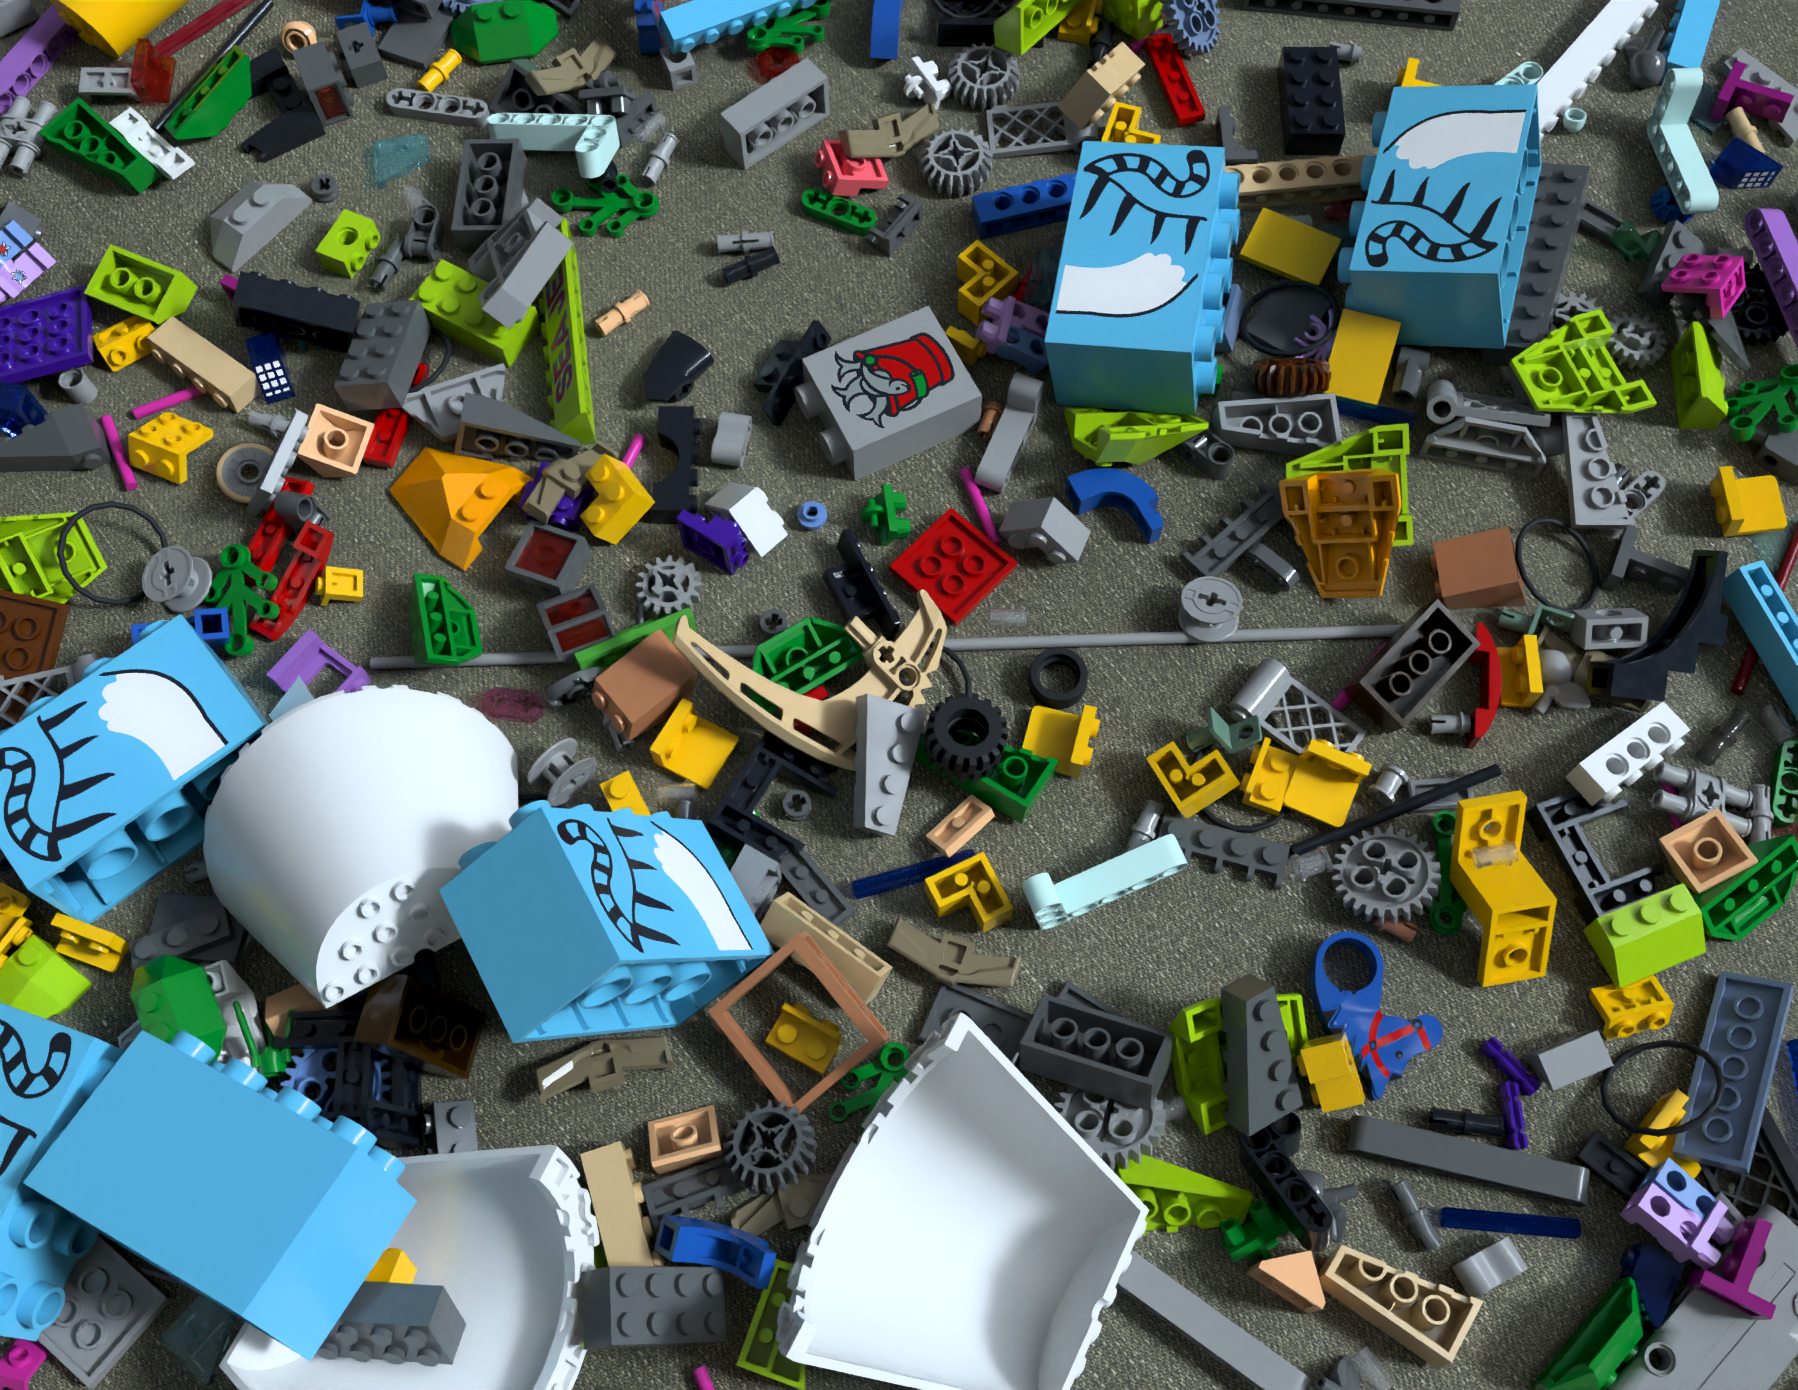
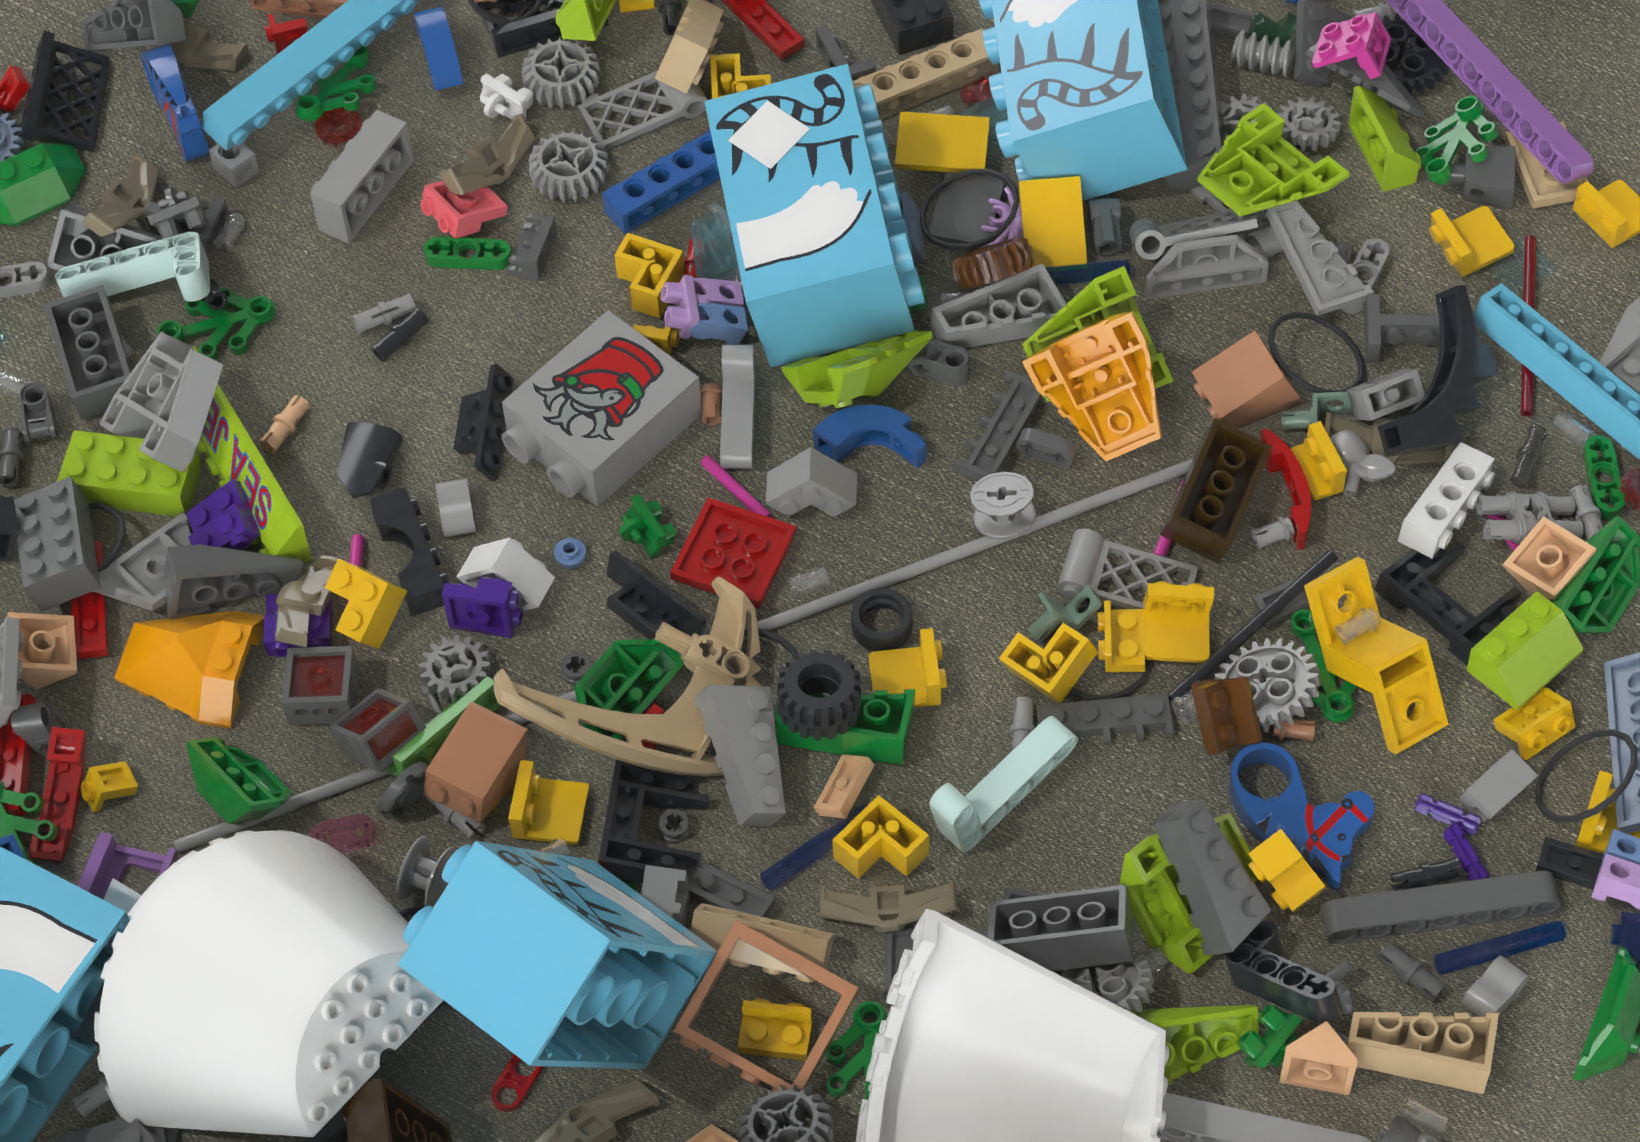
camera: 20 degrees left, 10 degrees down
light grey pin [639,132,679,187] -> none
light grey bush [1367,763,1408,806] -> none
none -> dark purple plate [186,479,261,550]
none -> white sticker [728,101,810,169]
none -> reddish brown bracket [1191,677,1262,755]
none -> light grey piece [1230,29,1295,78]

